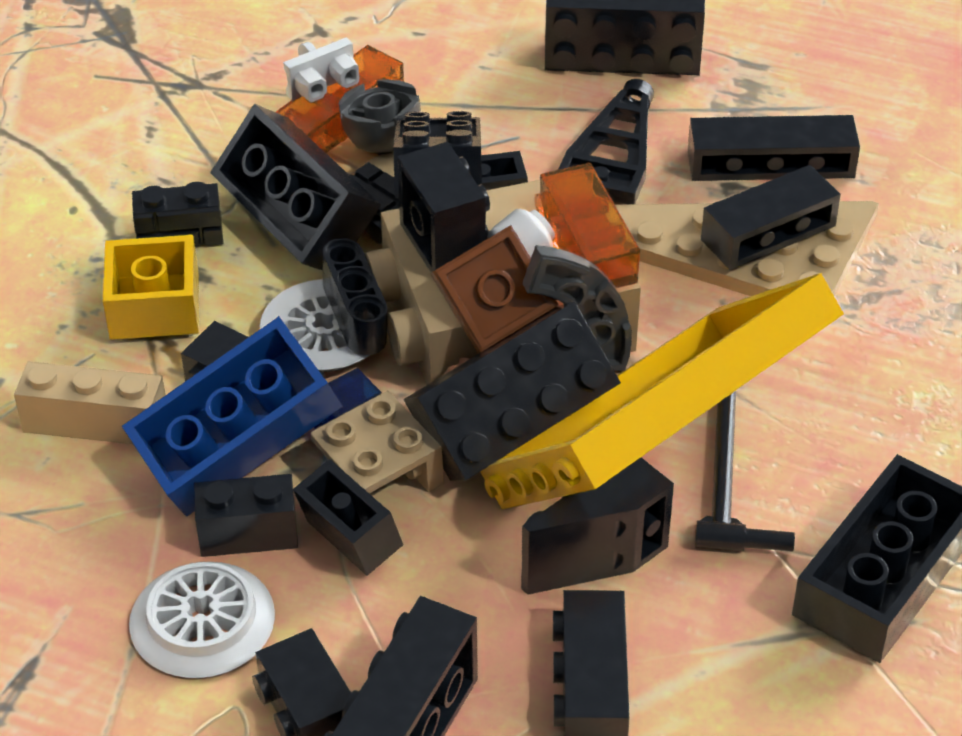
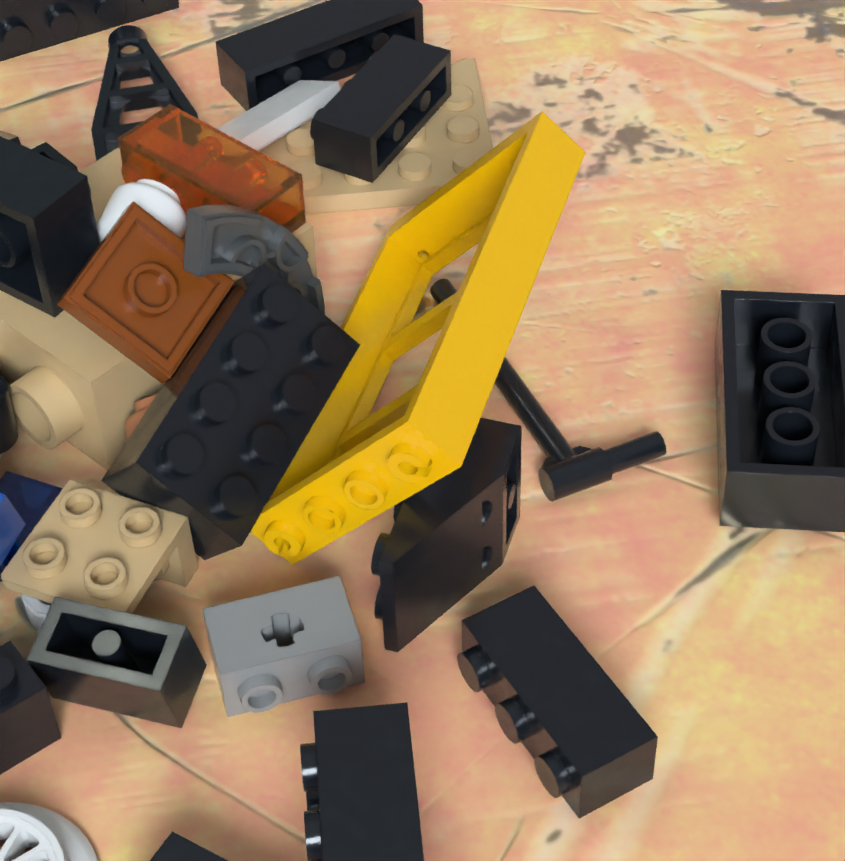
camera: 30 degrees left, 0 degrees up
none -> white tile [198,80,340,161]
none -> light grey brick [202,576,365,717]

